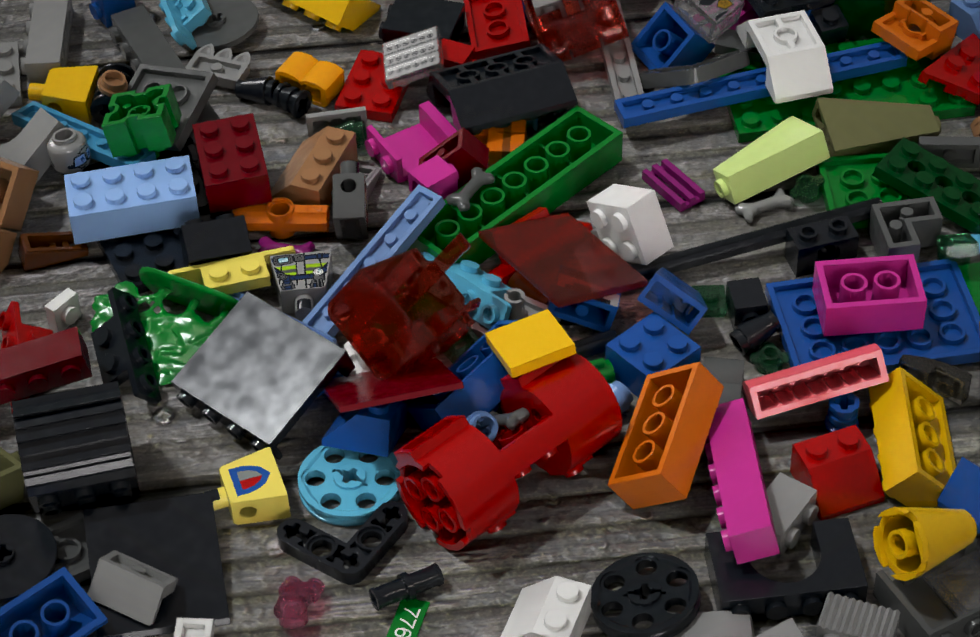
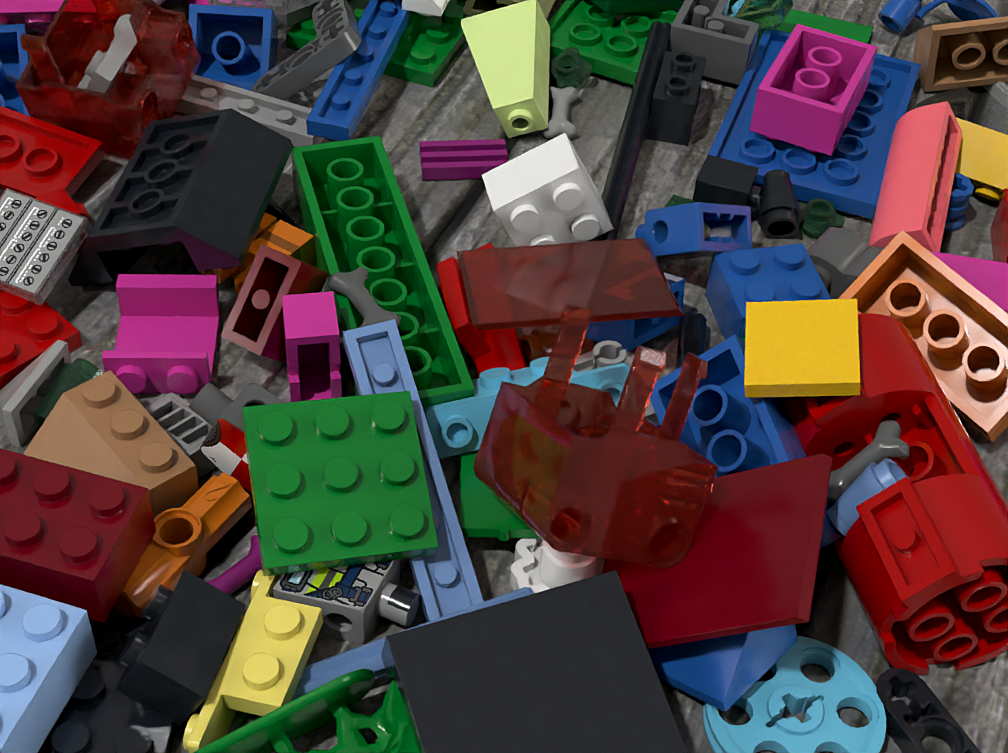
camera: 65 degrees left, 0 degrees up
none -> green plate [242,391,439,576]

